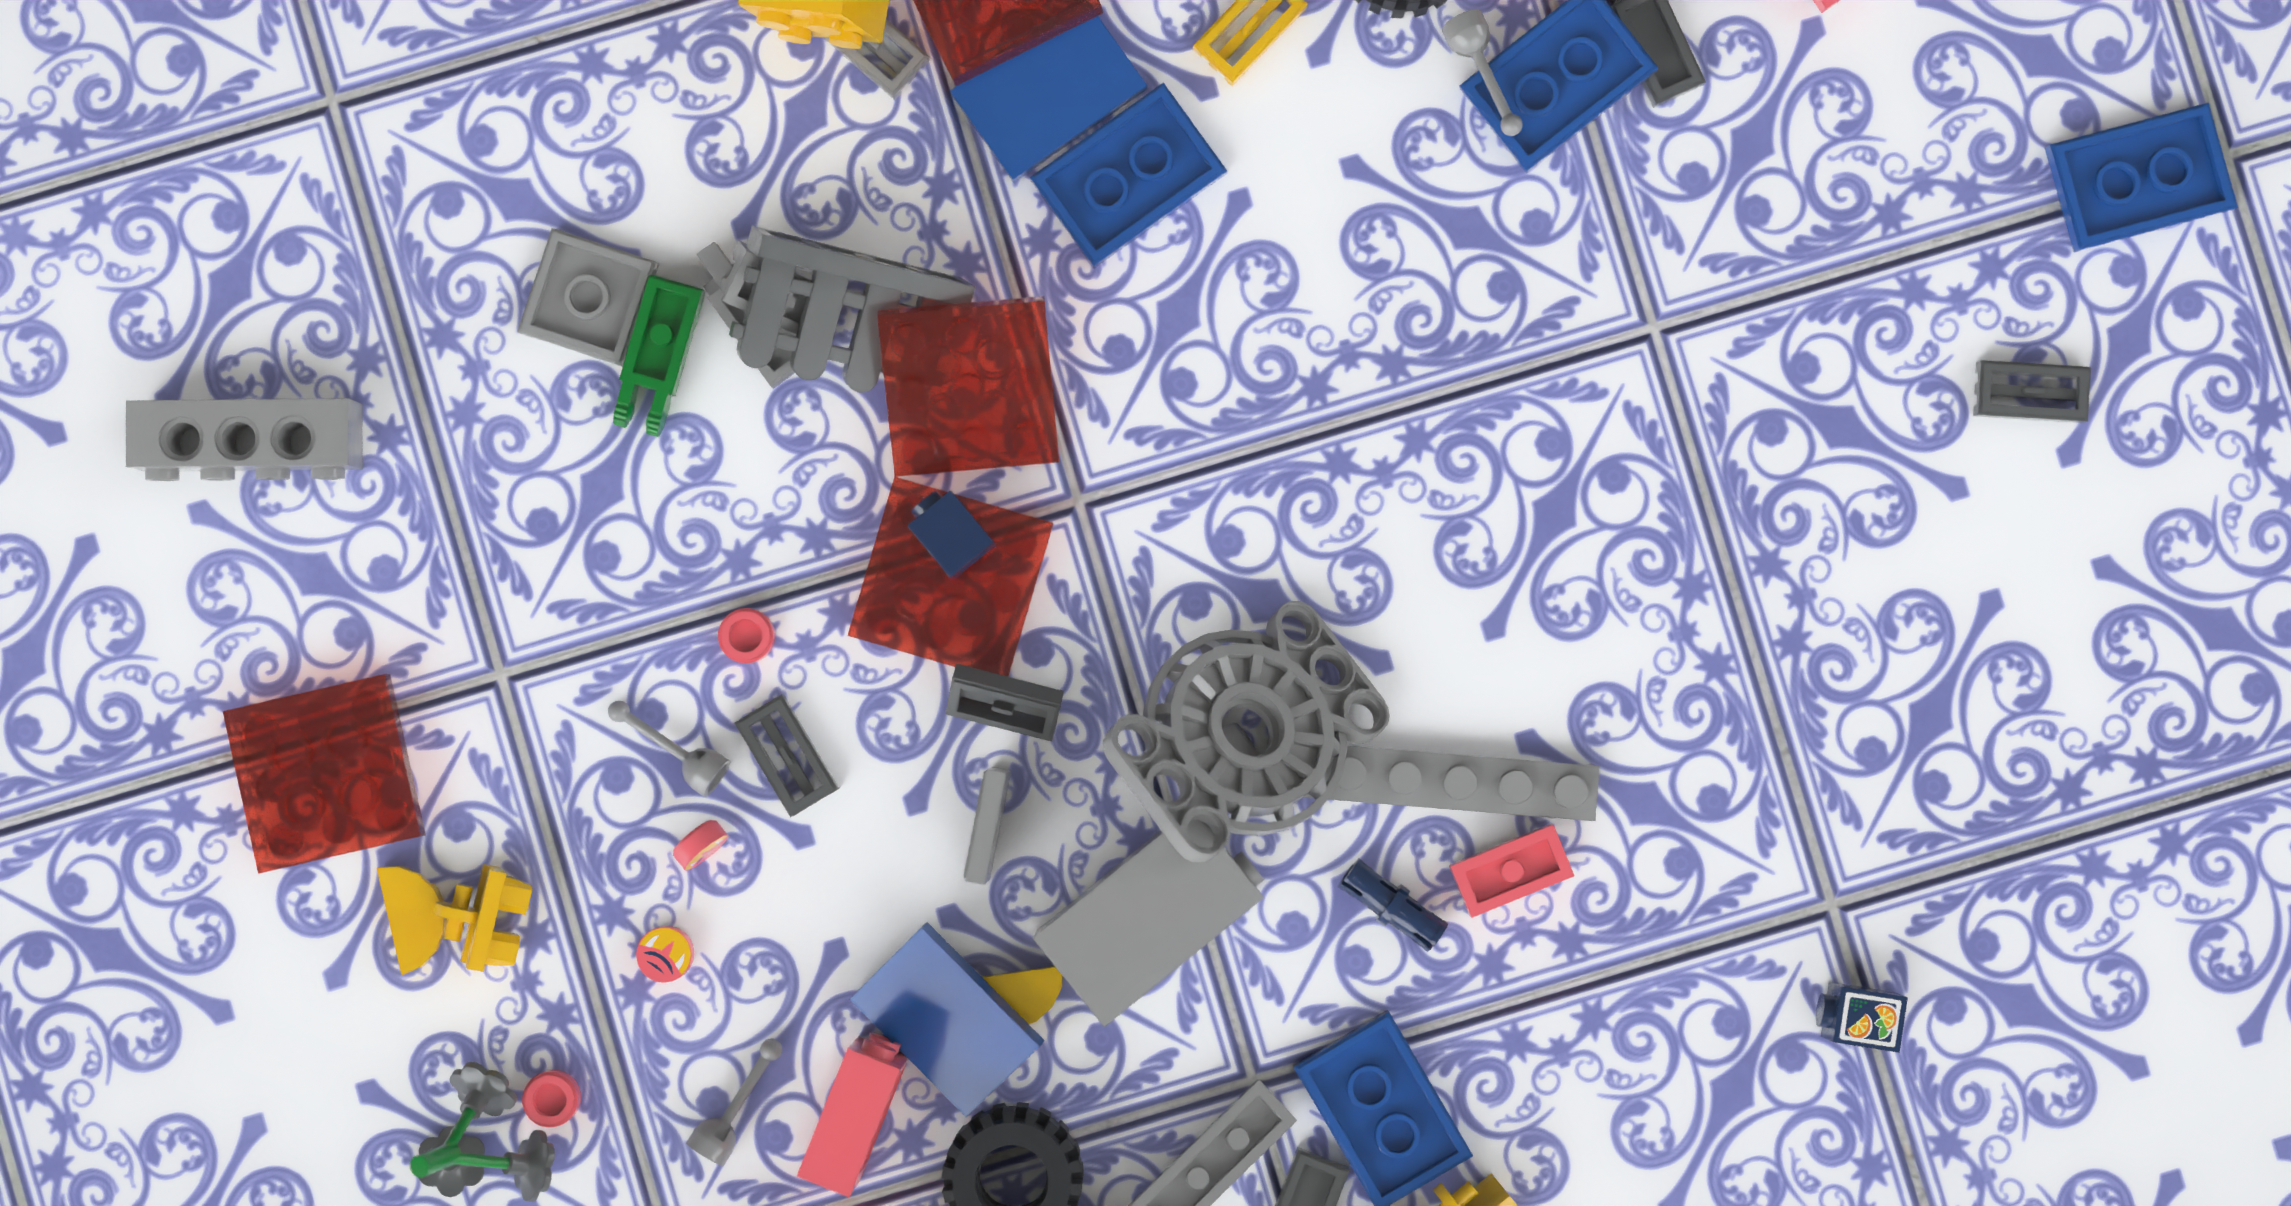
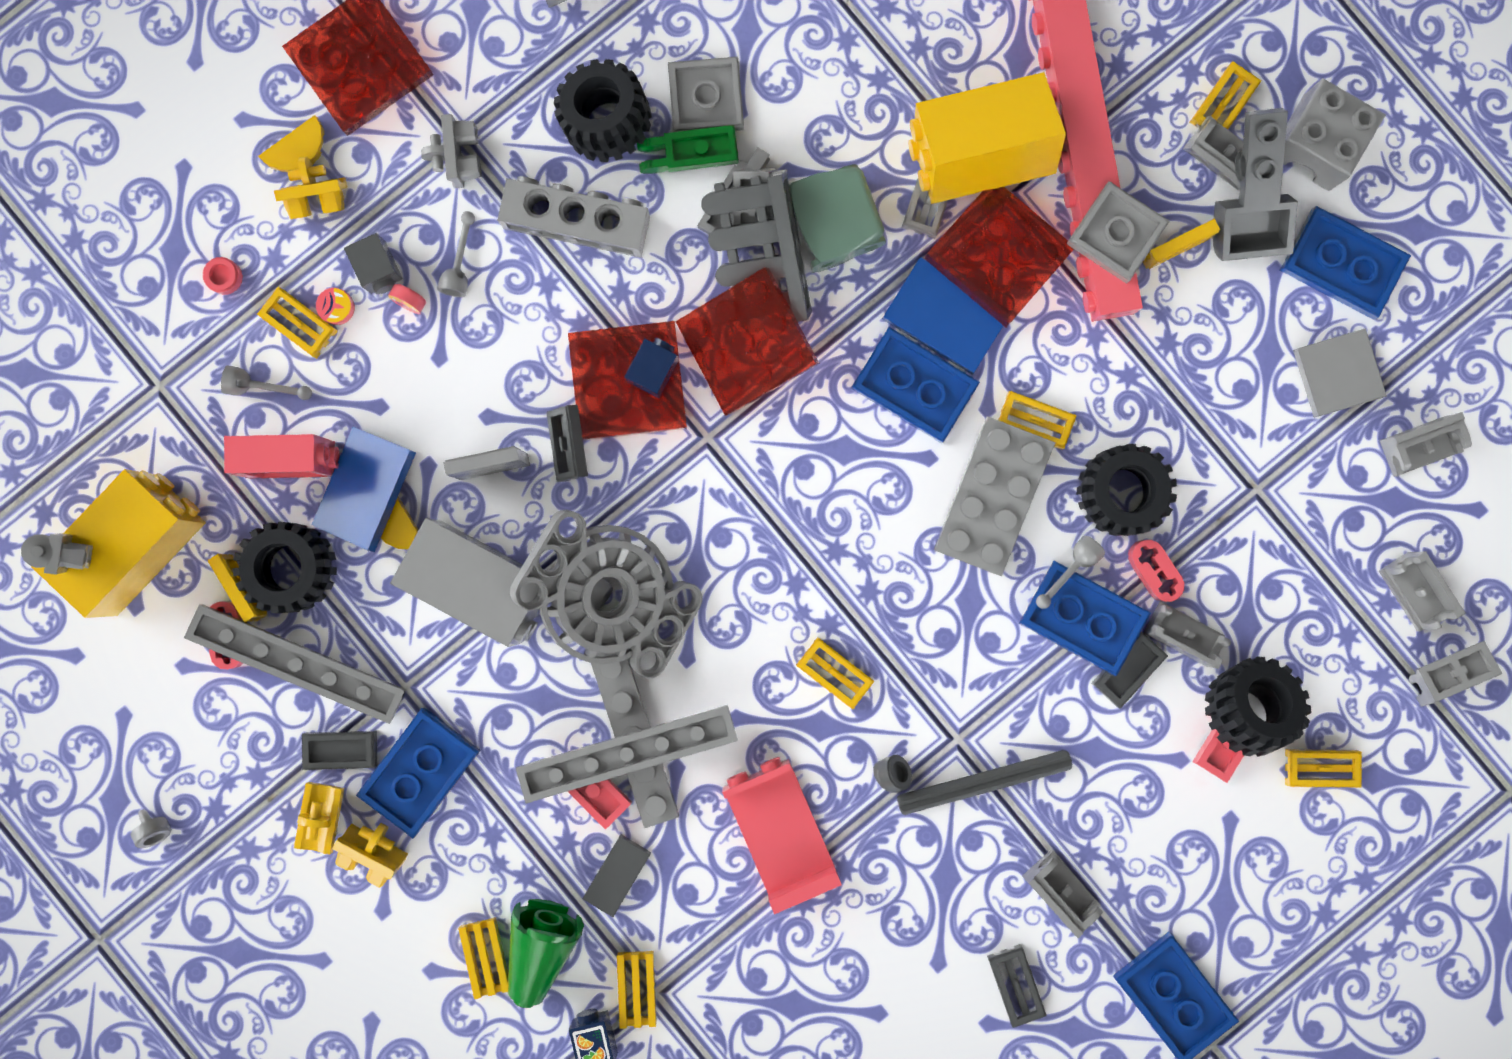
camera: 65 degrees right, 0 degrees up
dark grey plant [410,1062,555,1202] -> none
coral tile [718,608,775,664] -> none
dark grey tile [734,694,840,818] -> none
dark blue pin [1338,858,1448,952] -> none
none -> yellow tile [257,286,338,359]
none -> dark grey brick [344,233,403,294]
none -> light grey hips [421,114,482,189]
none -> yellow tile [458,917,509,1000]
none -> light grey brick [497,176,650,258]
none -> green cone [508,899,584,1008]
none -> light grey plate [515,704,738,803]
none -> black tyre [553,59,652,162]
none -> dark grey tile [582,834,651,917]
none -> yellow tile [617,951,657,1029]
none -> coral panel [722,757,842,915]
none -> sand green piece [789,164,886,273]
none -> yellow tile [796,637,875,710]
none -> dark grey tile [873,755,912,793]
none -> dark grey axle [897,750,1073,815]
none -> light grey plate [933,417,1055,577]
none -> light grey hinge [1022,850,1103,938]

